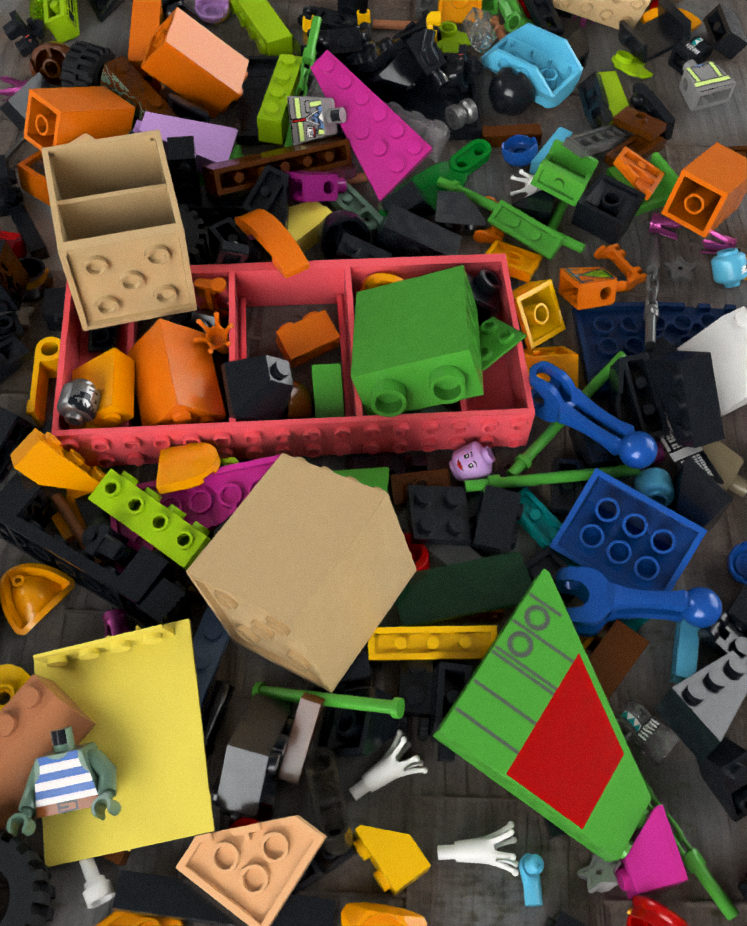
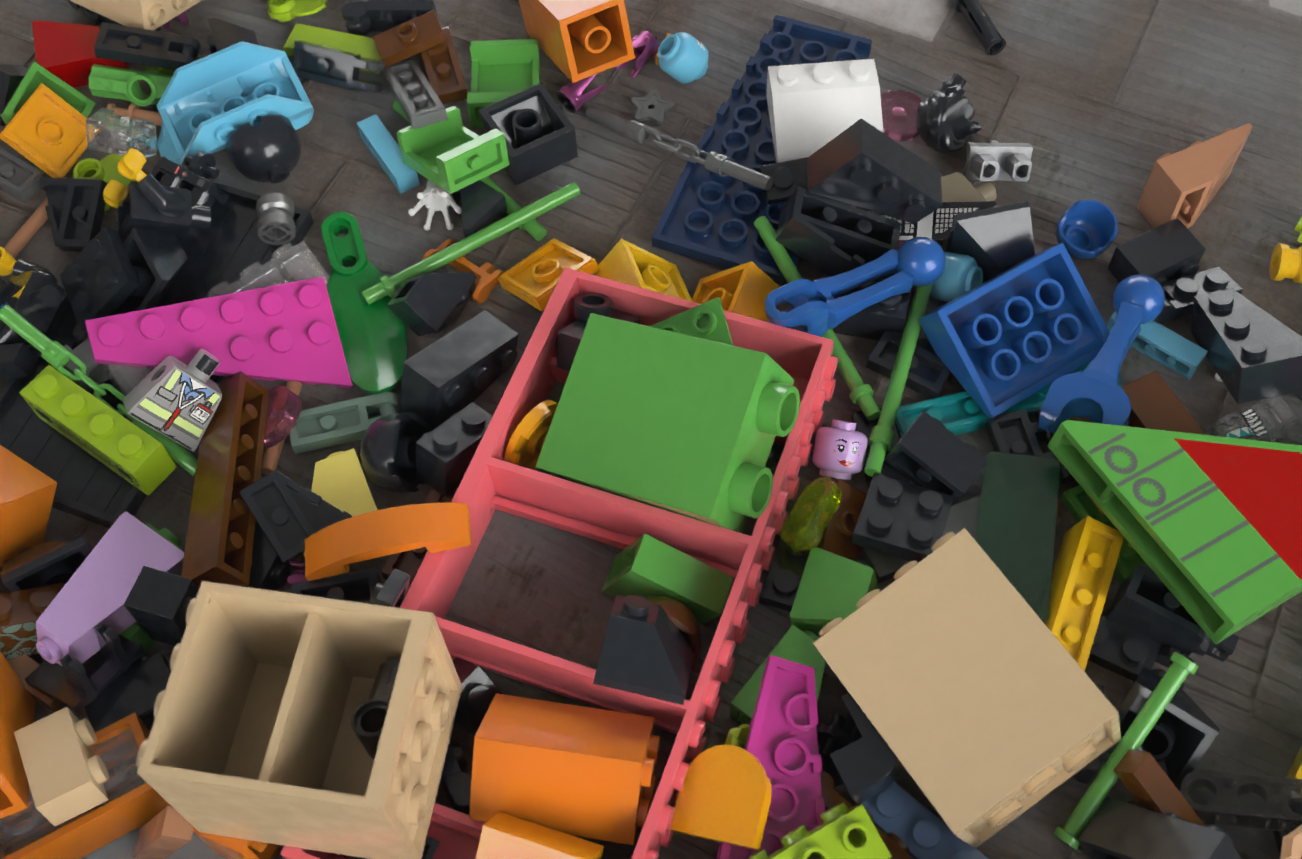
camera: 60 degrees left, 0 degrees up
orange piece [193,312,234,355] -> none
orange brick [276,310,340,369] -> none
magenta torso [283,171,347,202] -> none
white piece [349,729,428,801] -> none
black slope [381,180,435,217] -> none
reddish brown piece [481,123,542,148] -> none
bright green tile [487,199,566,261] -> none
blue hair [502,134,538,167] -> none
orange torso [558,267,626,310] -> none
orange piece [594,243,647,291] -> none
orange wing [613,146,665,201] -> none
none -> clear neon green plate [780,476,842,552]

